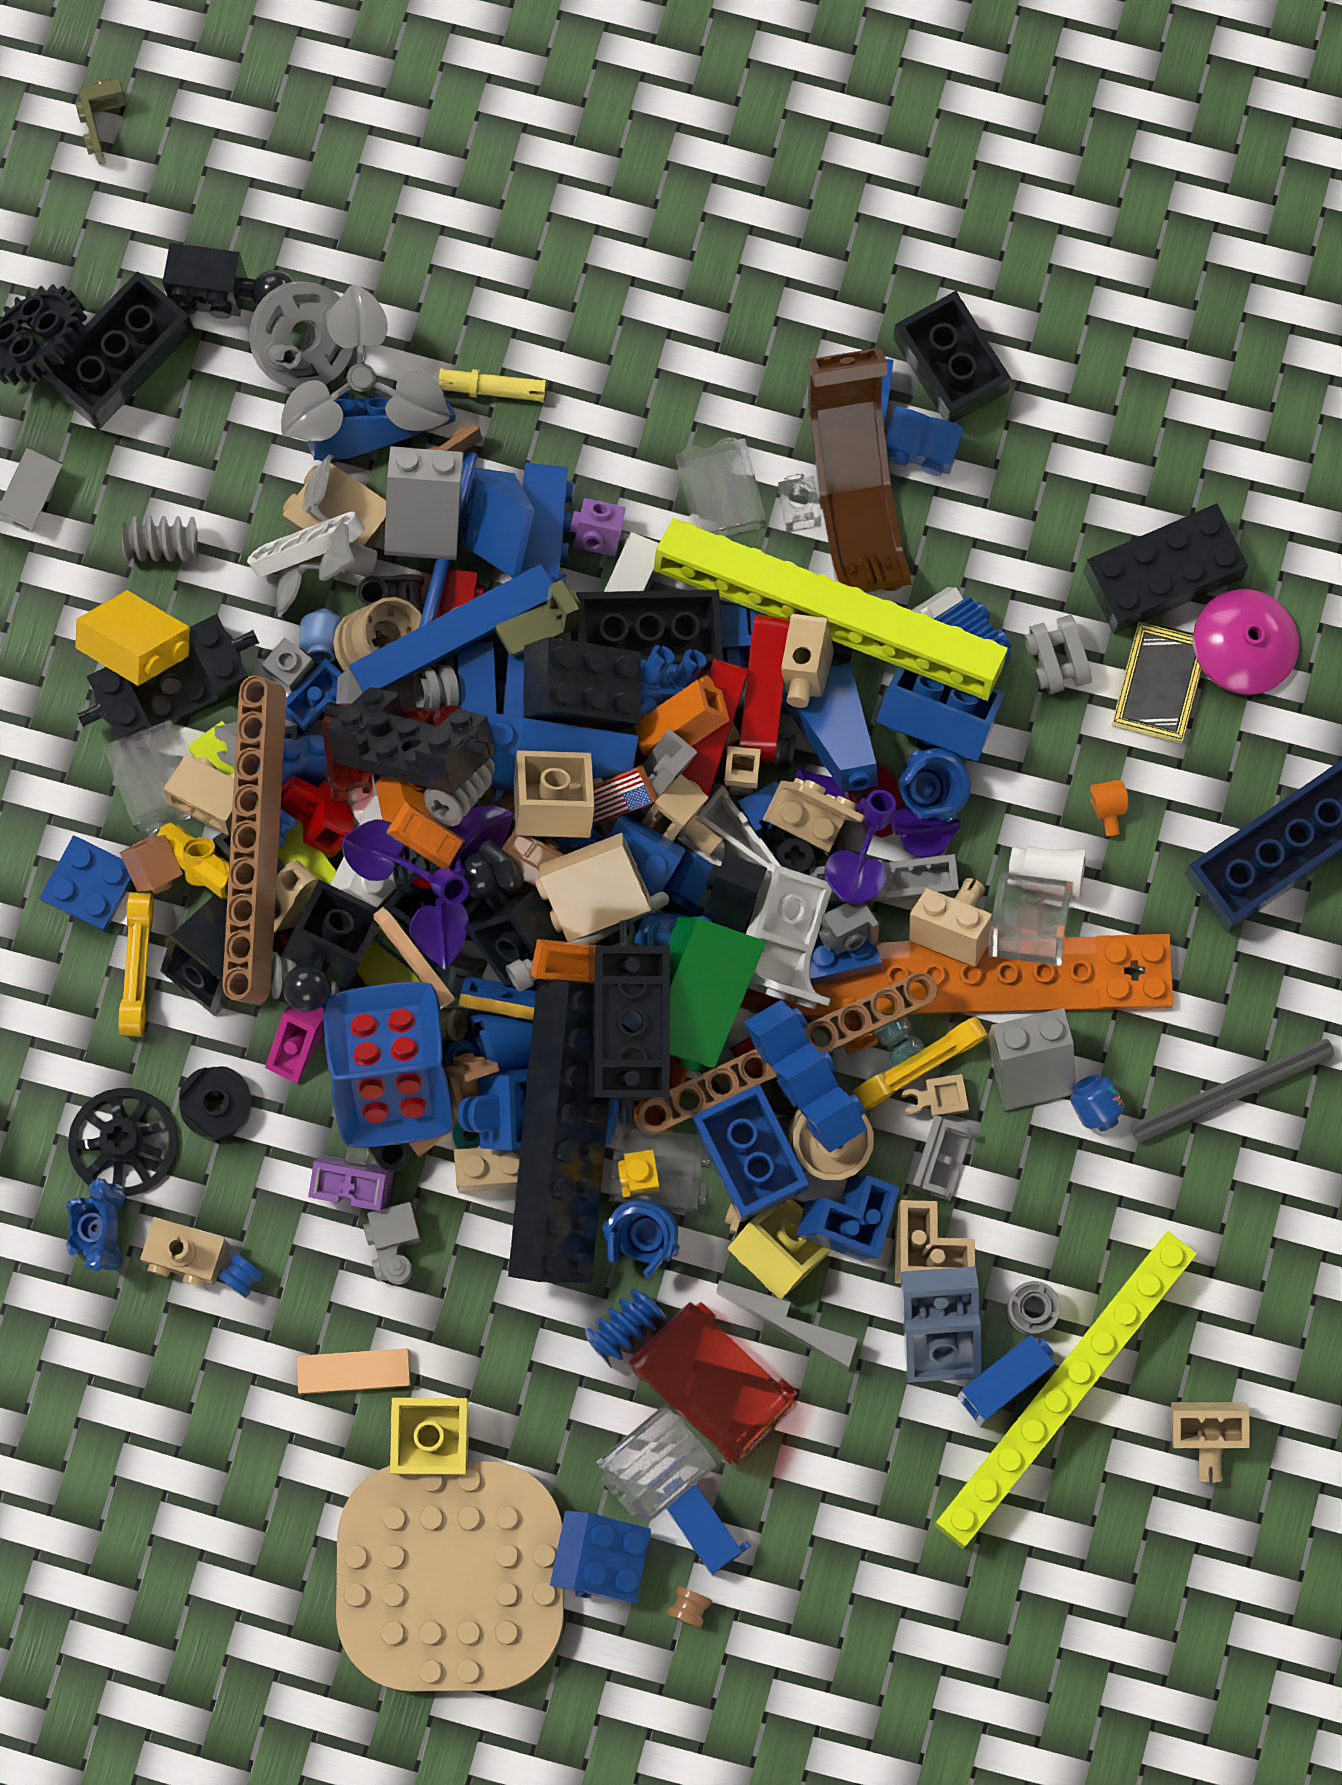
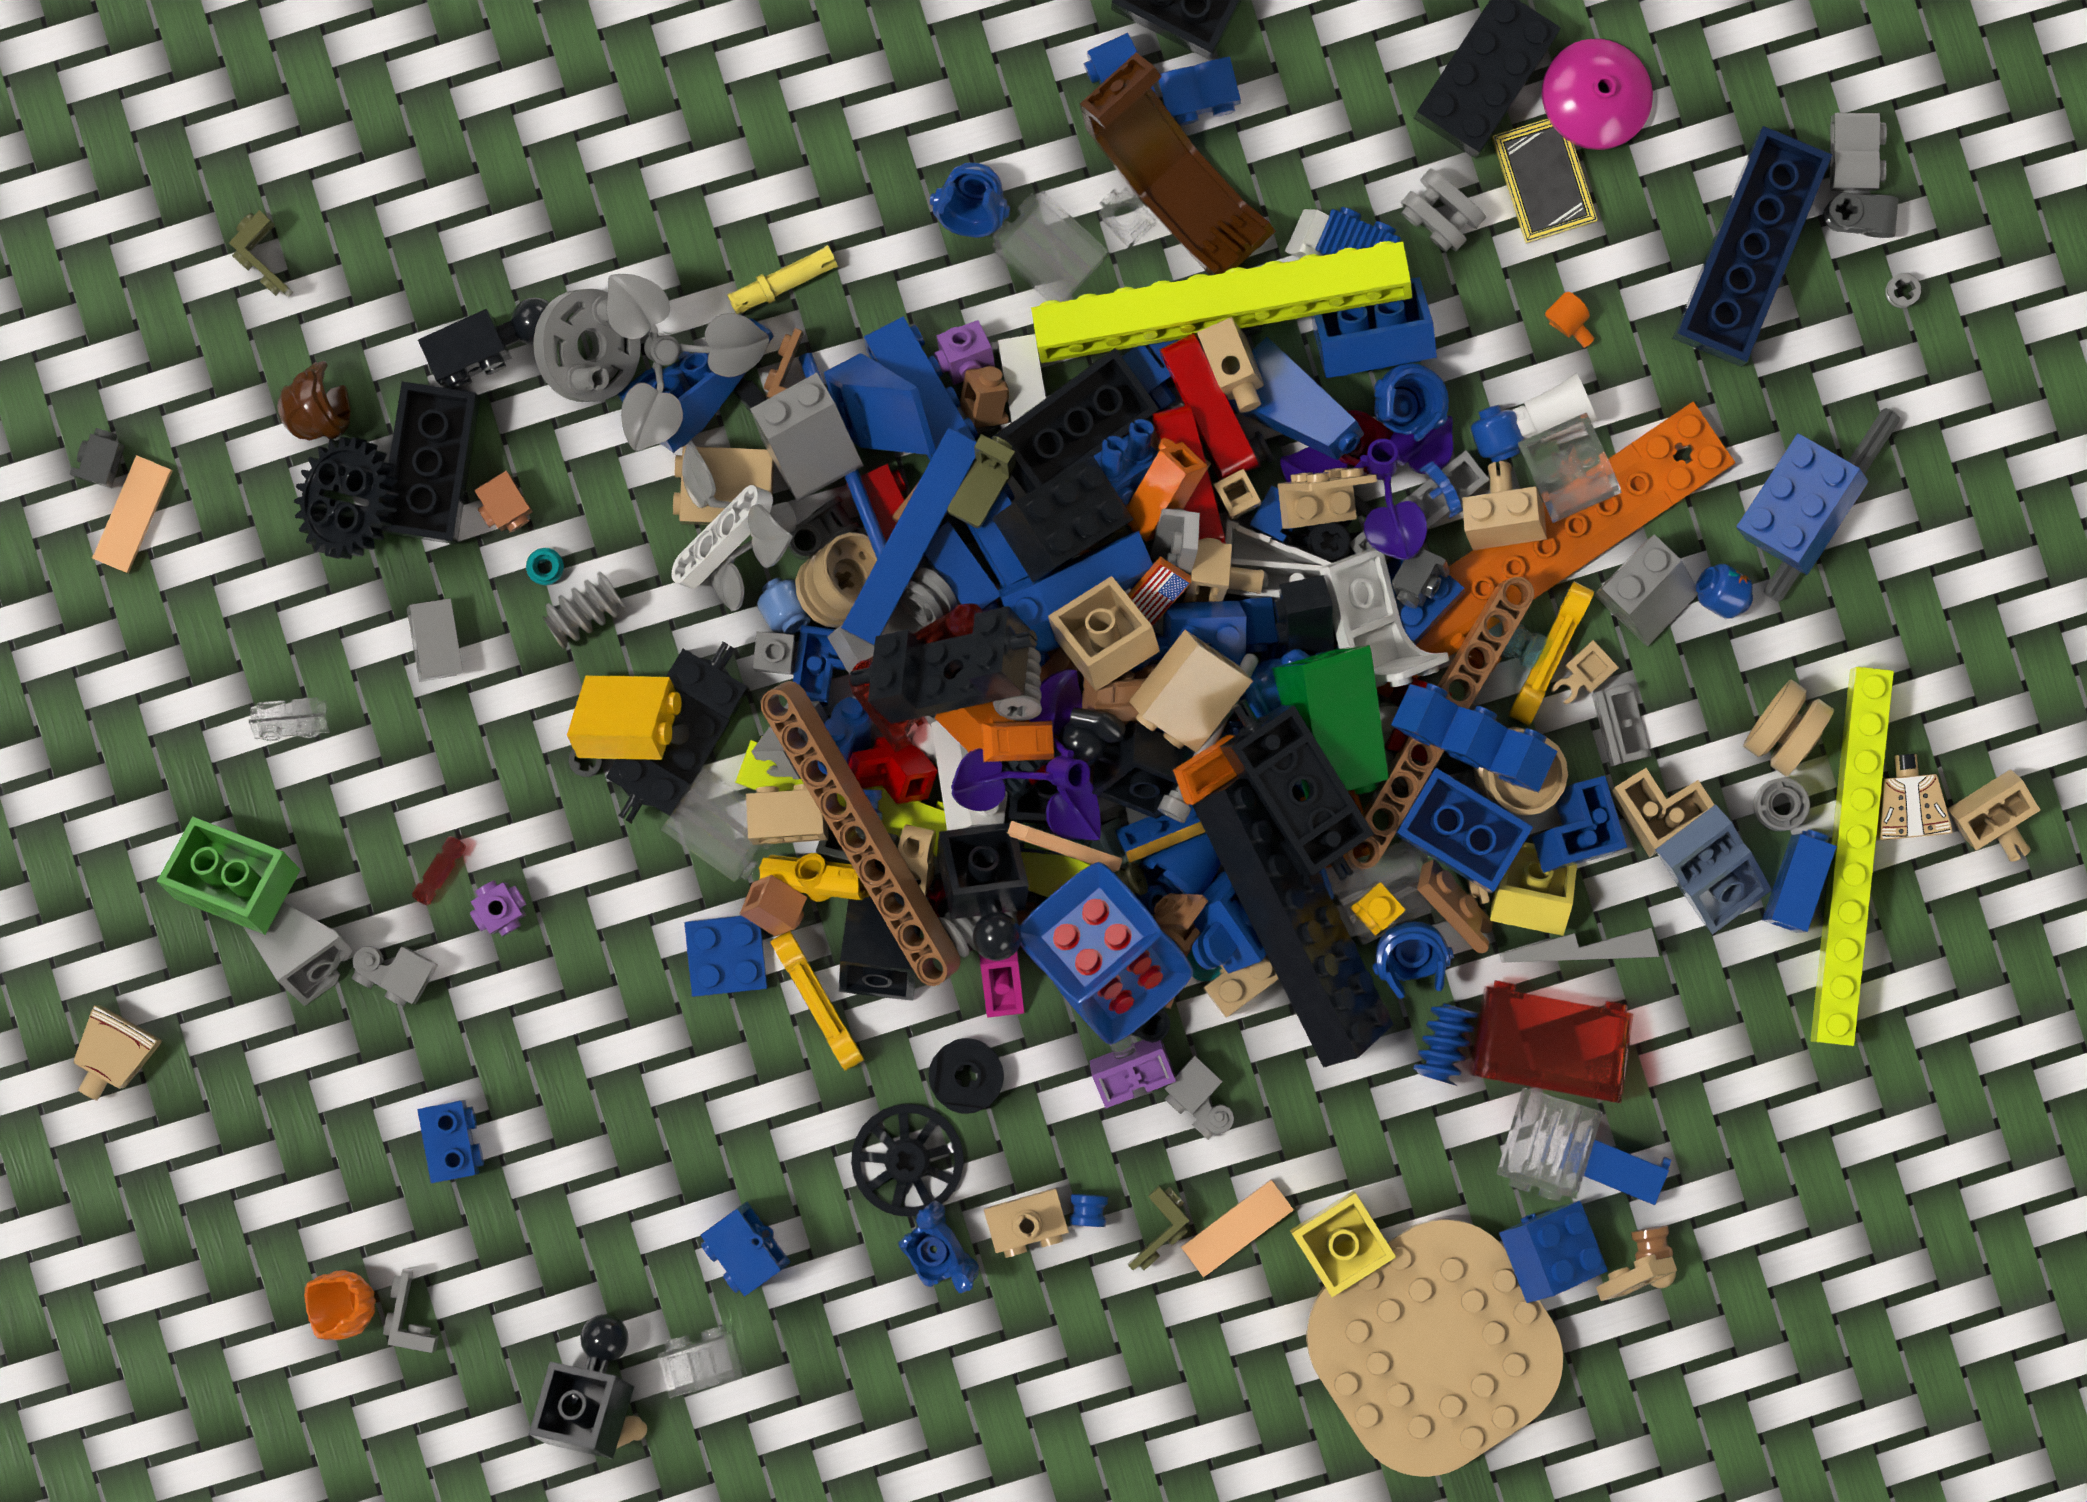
camera: 35 degrees left, 10 degrees up
none -> reddish brown helmet [277,361,351,441]
none -> nougat brick [474,471,533,533]
none -> teal plate [526,548,564,585]
none -> dark grey bush [569,749,603,777]
none -> blue helmet [930,163,1010,238]
none -> medium nougat brick [960,366,1009,428]
none -> olive bracket [1128,1186,1189,1271]
none -> medium nougat hinge [1417,859,1493,953]
none -> blue piece [1419,461,1463,519]
none -> blue head [1471,404,1525,463]
none -> tan plate [1596,1254,1677,1301]
none -> blue brick [1736,433,1868,575]
none -> tan wheel [1743,679,1834,777]
none -> torso [1876,754,1952,841]

